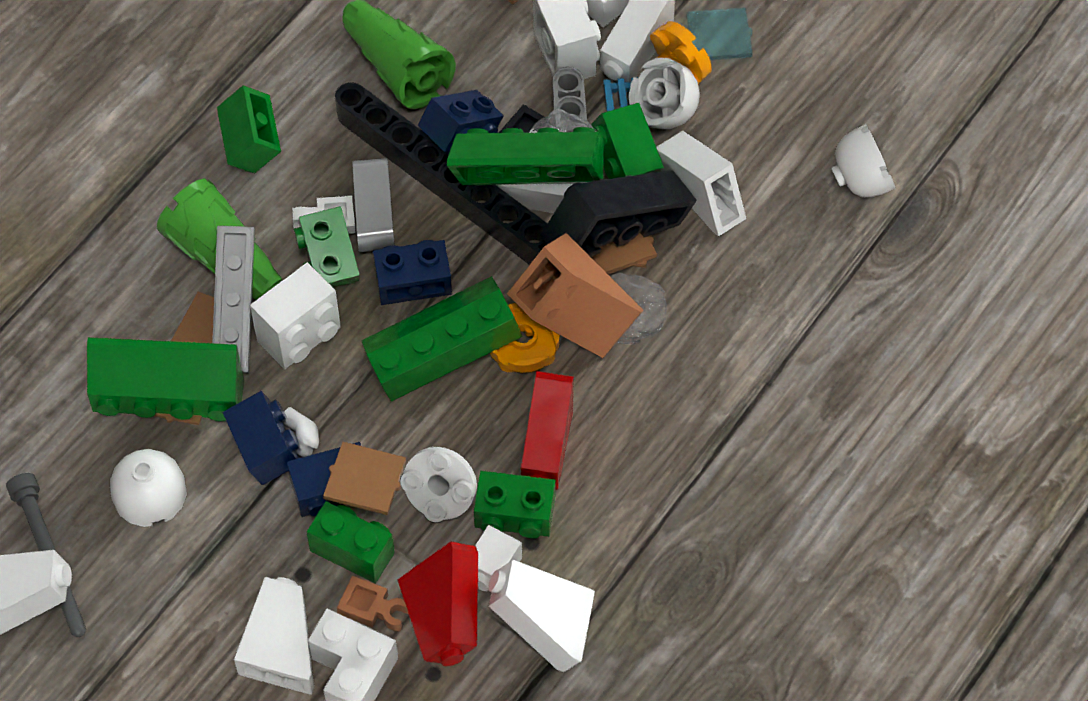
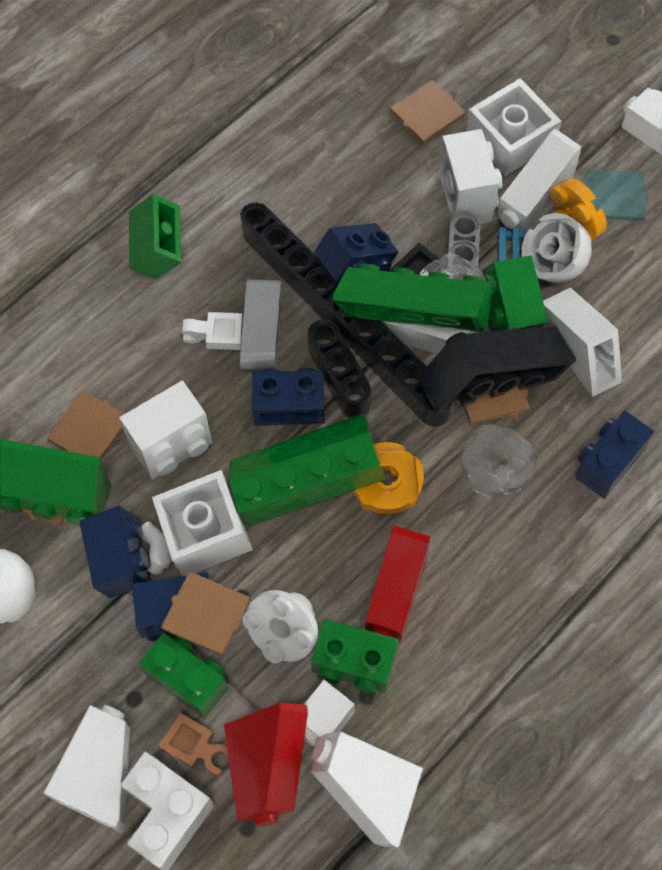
camera: 10 degrees right, 5 degrees up
bright green cone [156,178,283,301] -> none
light grey tile [212,226,255,373] -> none
brick [294,206,360,288] -> none
bright green cone [342,0,456,109] -> none
nougat slope [507,233,644,358] -> none
none -> white brick [152,470,253,576]
none -> black beam [308,319,371,418]
none -> dark blue brick [576,410,655,499]

